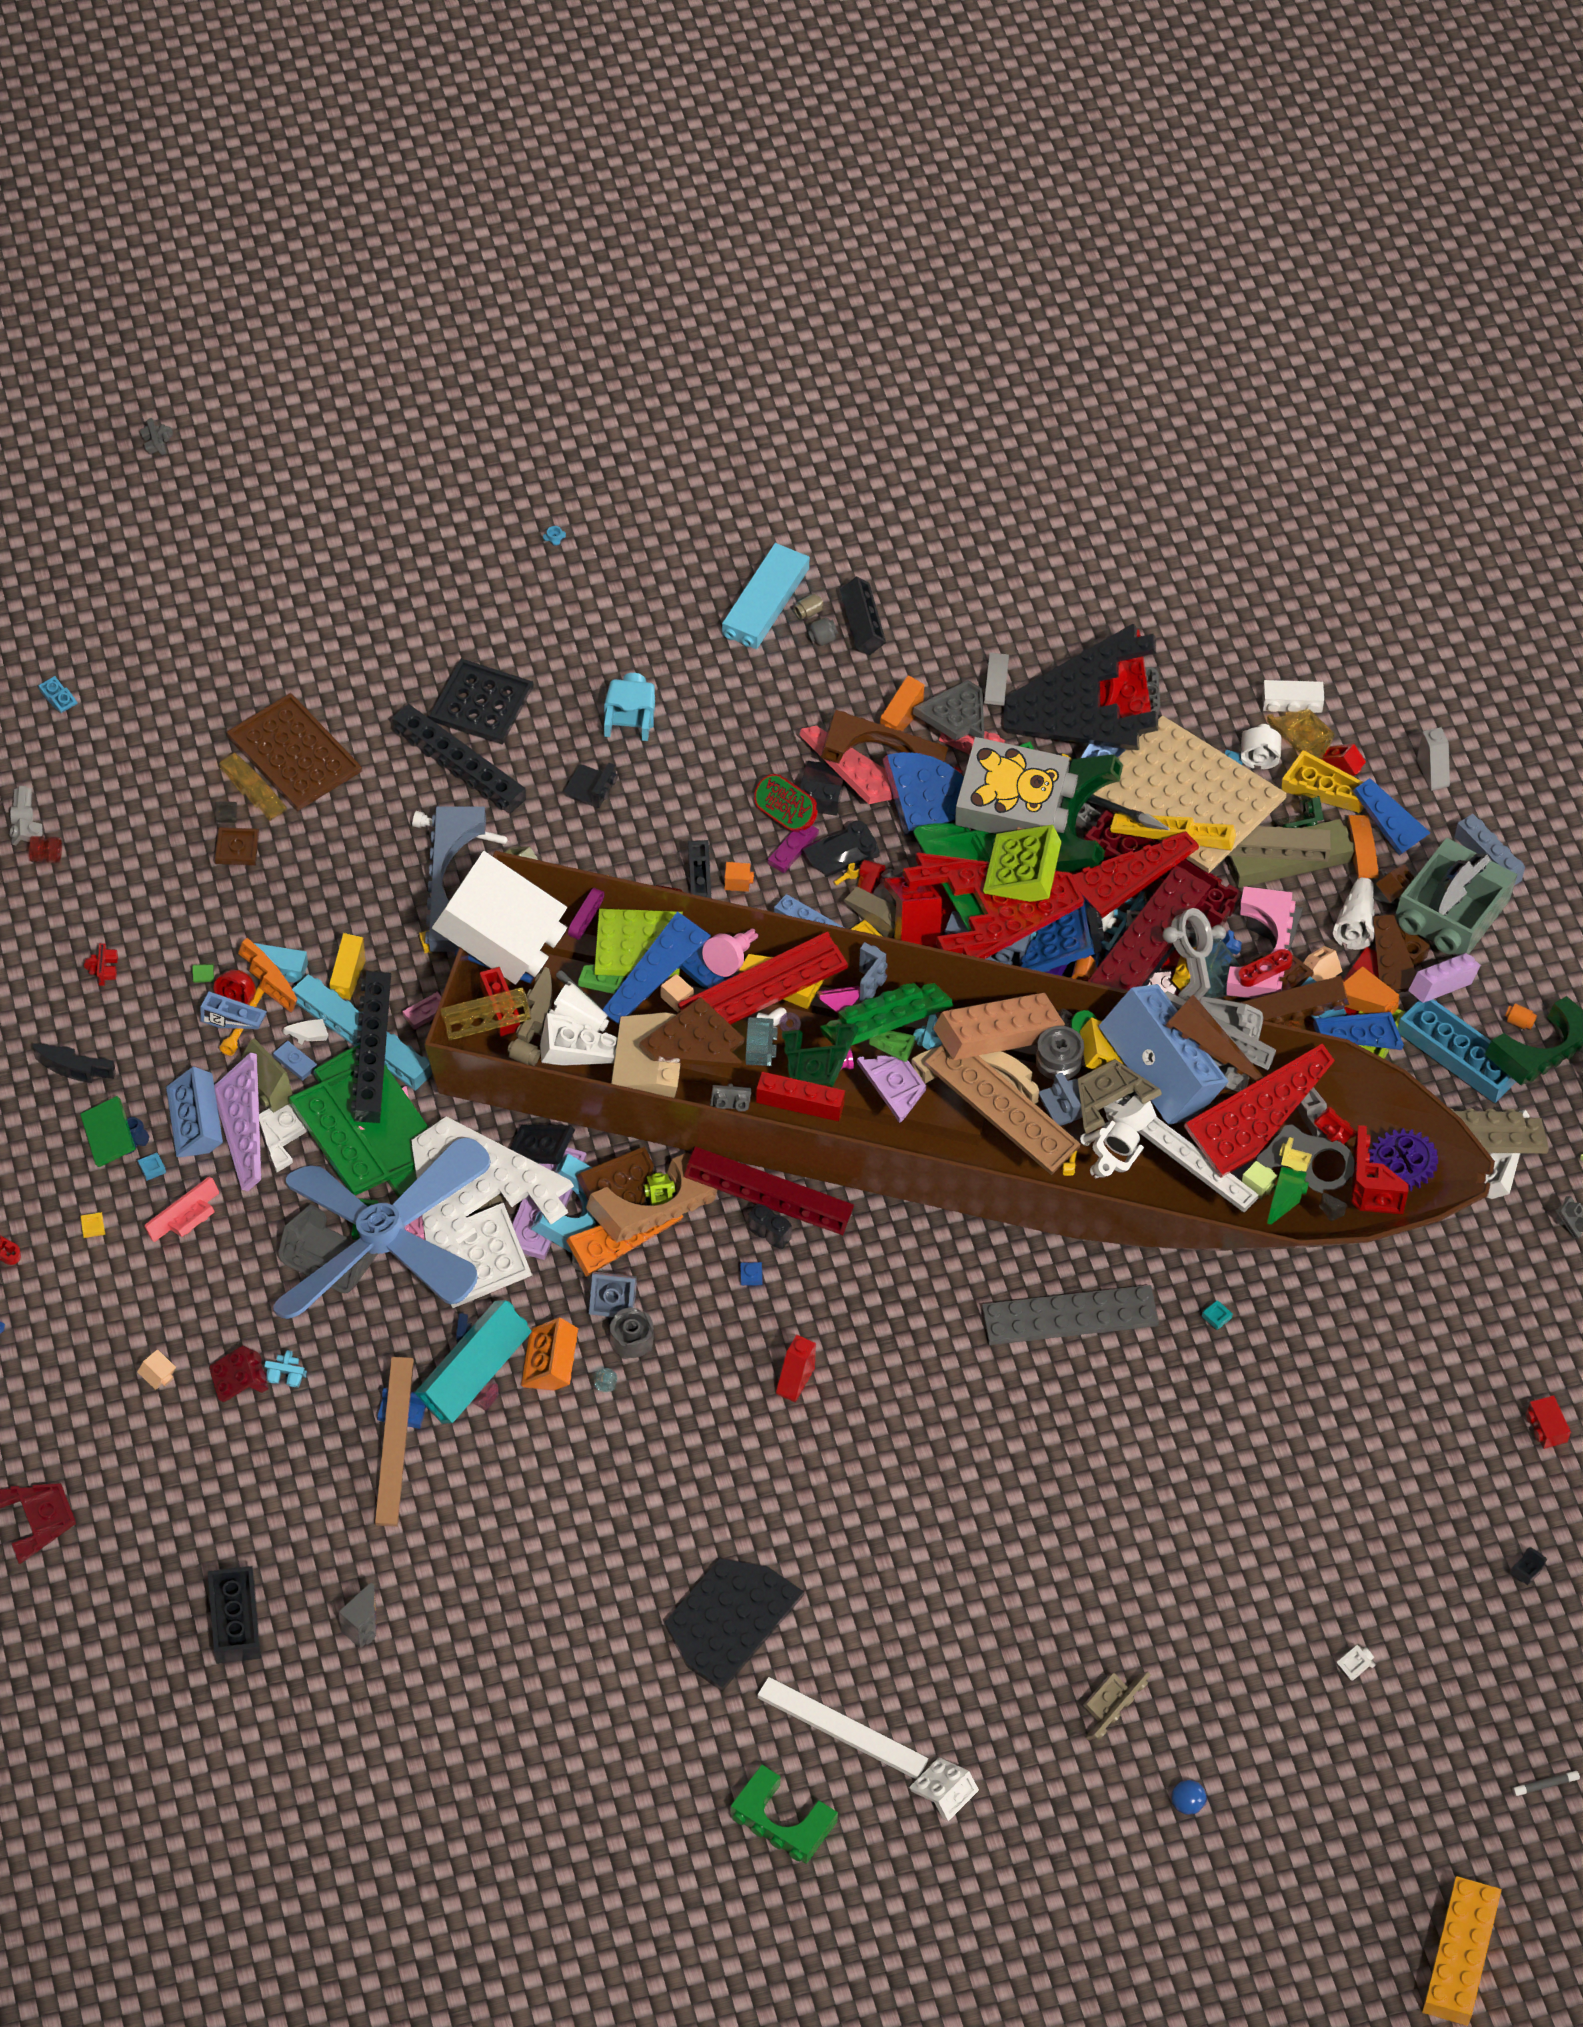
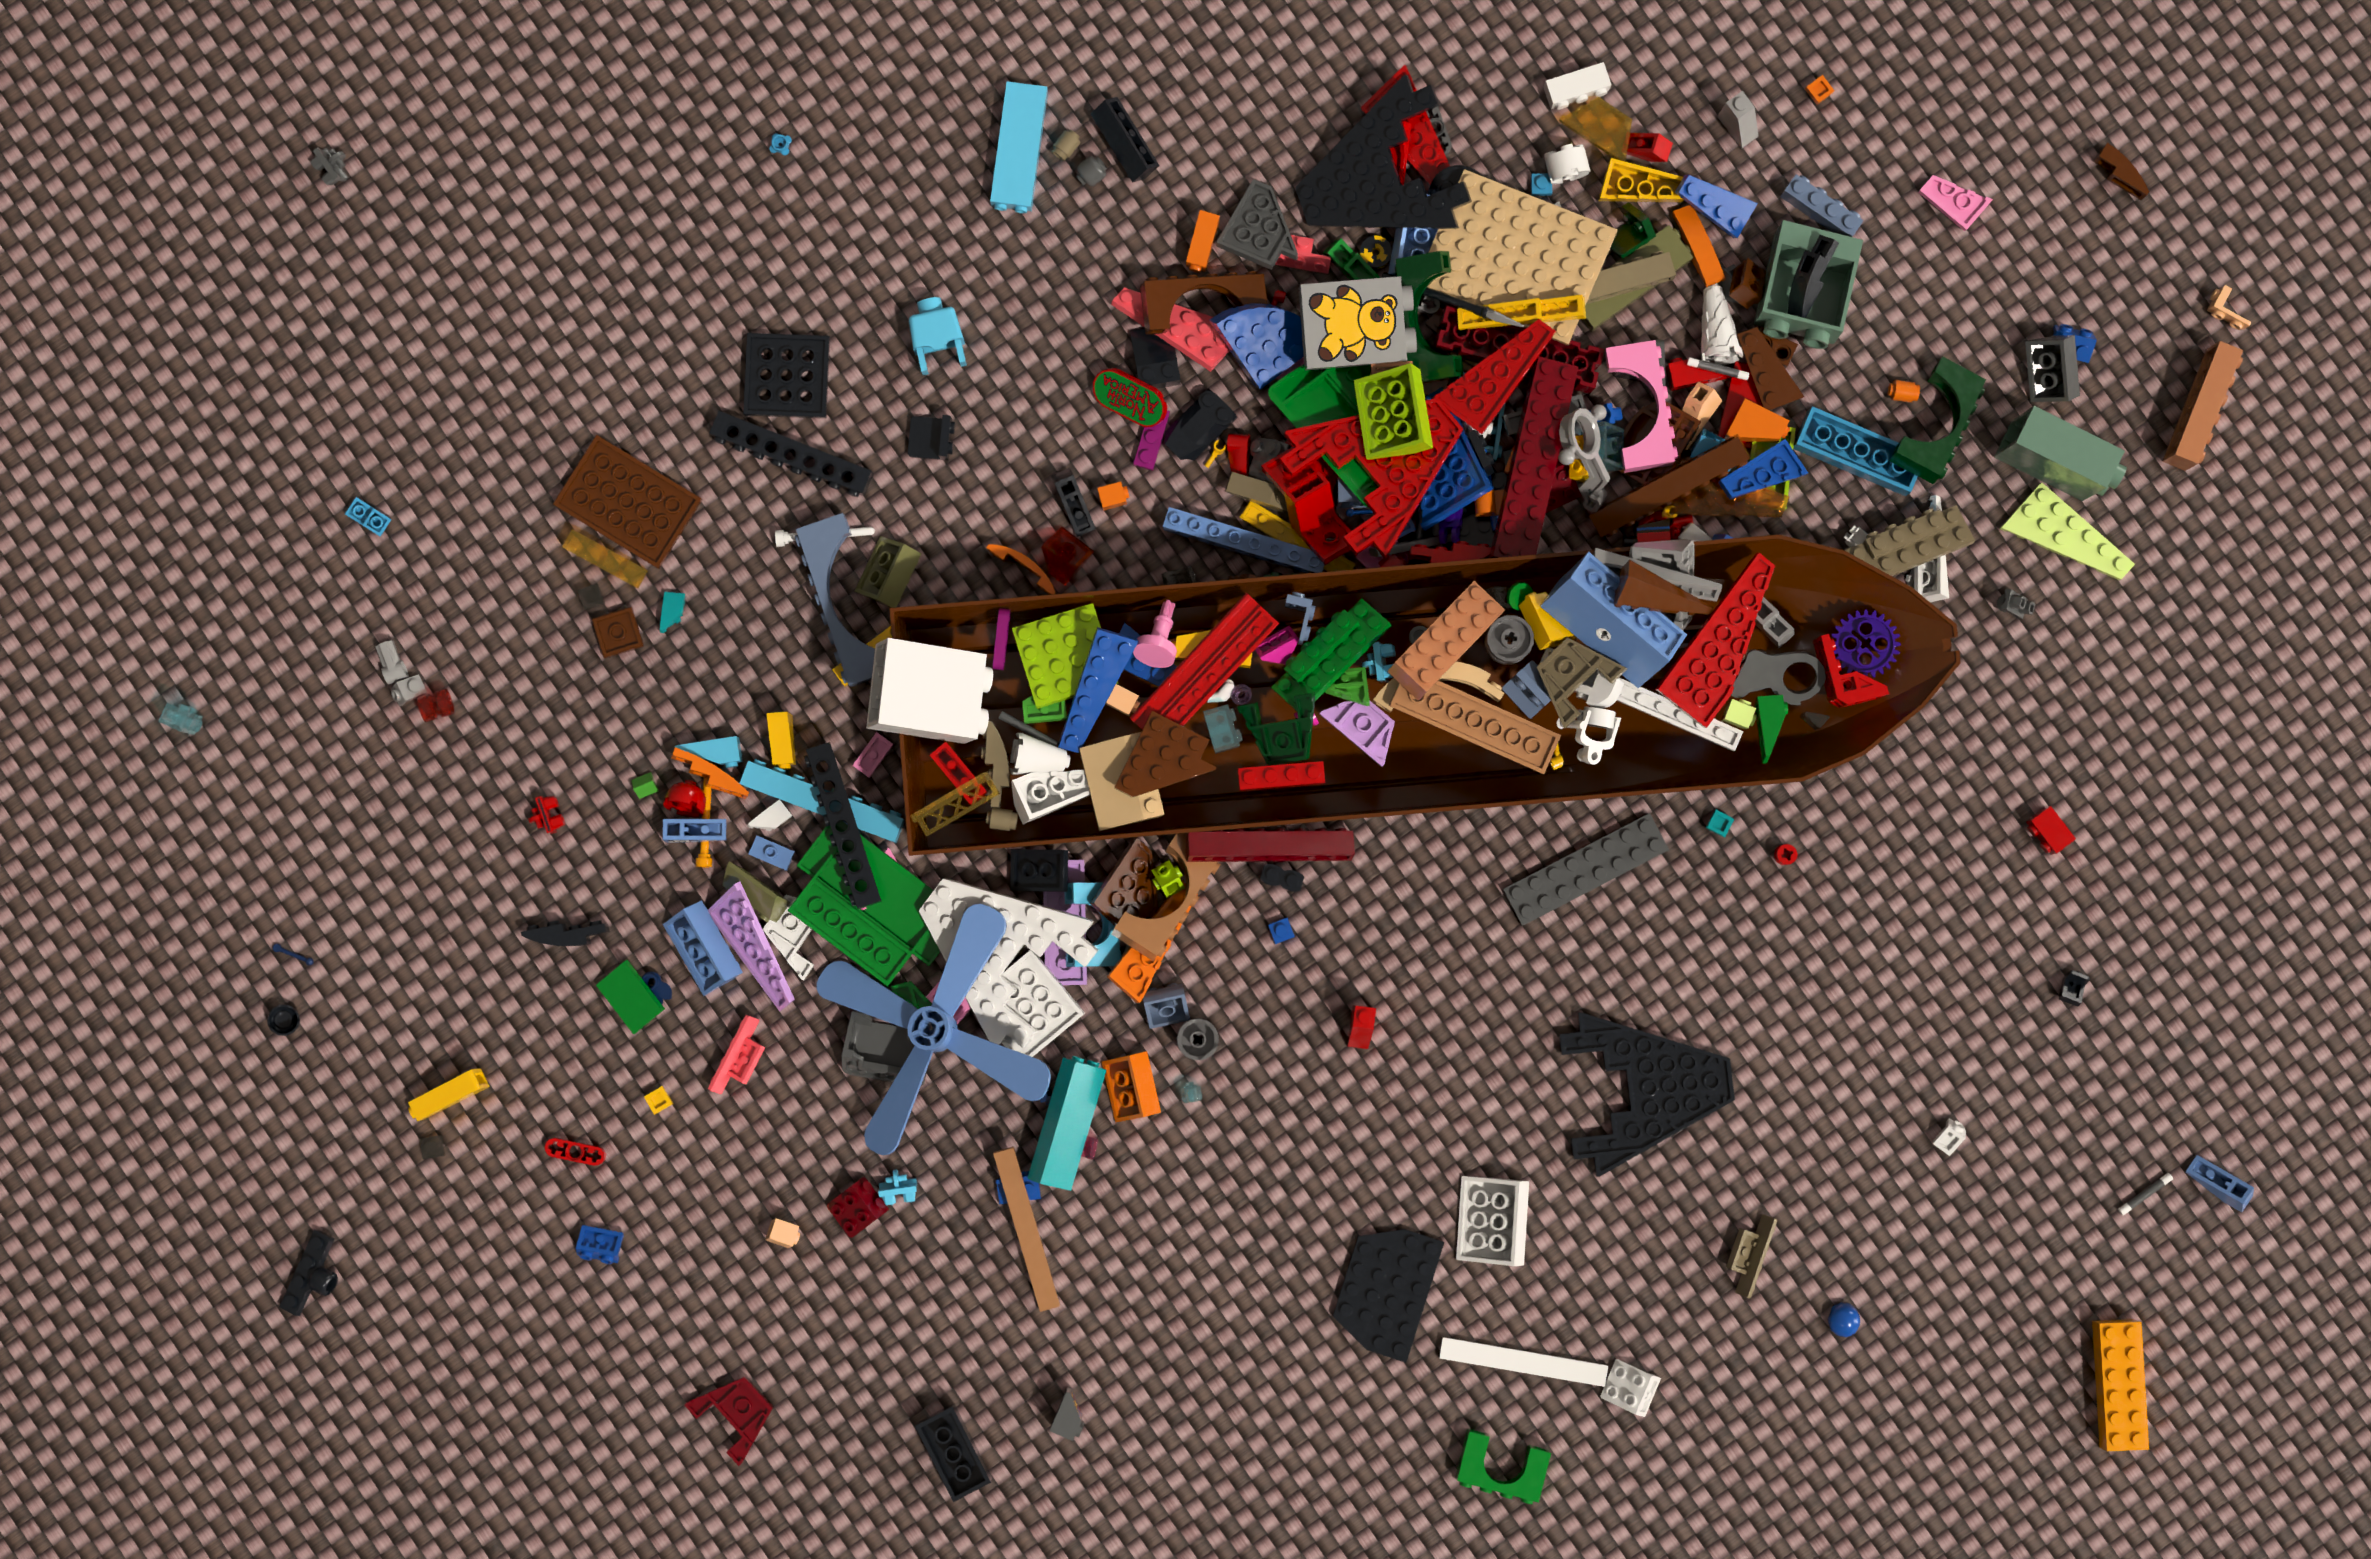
camera: 20 degrees left, 30 degrees up
dark azure plate [138,1153,166,1181] -> none
dark grey hips [710,1084,751,1111] -> none
light grey slope [984,653,1009,705] -> none
red beam [1238,949,1292,987] -> none
light yellow bracket [1279,1137,1312,1172] -> none
red hips [1314,1107,1357,1144] -> none
lavender brick [1408,953,1481,1003] -> none
none -> teal slope [660,592,686,633]
none -> white slope [1456,1176,1529,1266]
none -> black wing [1559,1012,1735,1177]
none -> red slope [1665,358,1731,391]
none -> flat silver bar [1687,357,1749,380]
none -> red wheel [1774,844,1798,865]
none -> orange plate [1805,75,1835,105]

